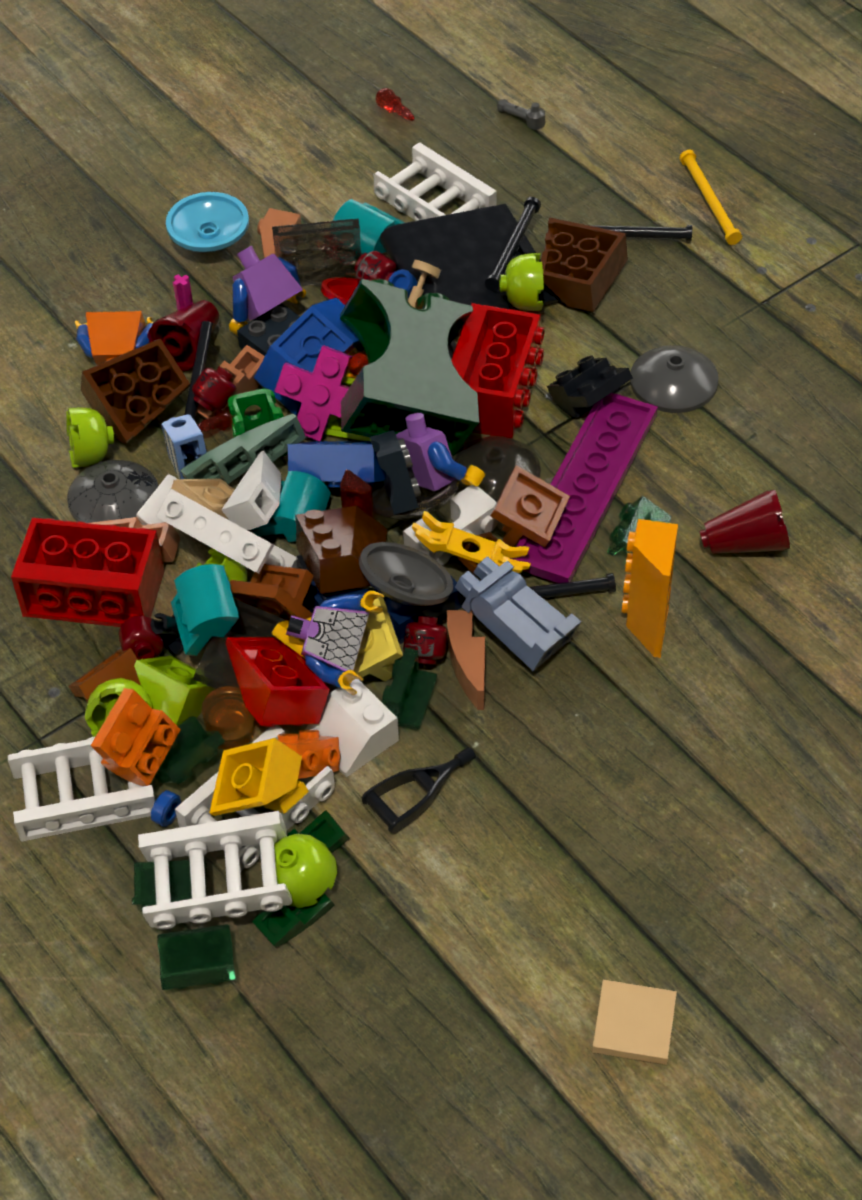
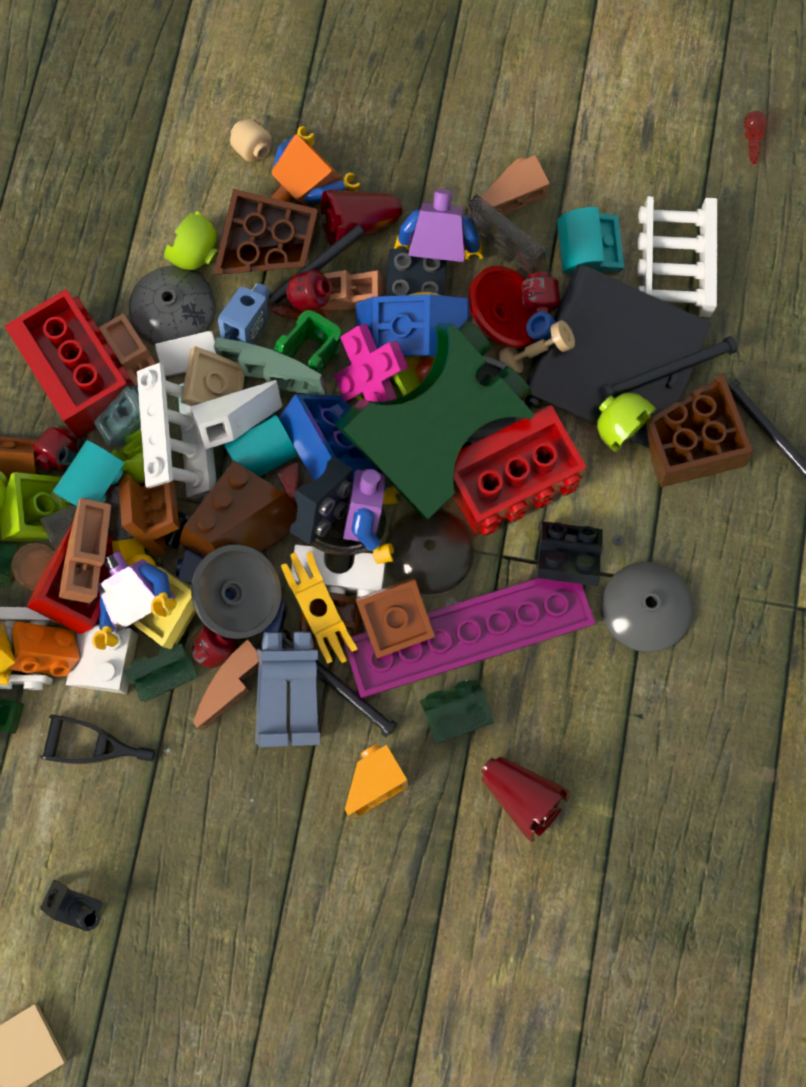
camera: 50 degrees right, 25 degrees up
medium azure dish [166,192,249,252] -> none
dark pink piece [173,274,193,310] -> none
none -> black bracket [40,880,103,931]
none -> nougat slope [59,498,111,603]
none -> clear light blue piece [94,385,141,446]
none -> tan head [230,119,272,162]

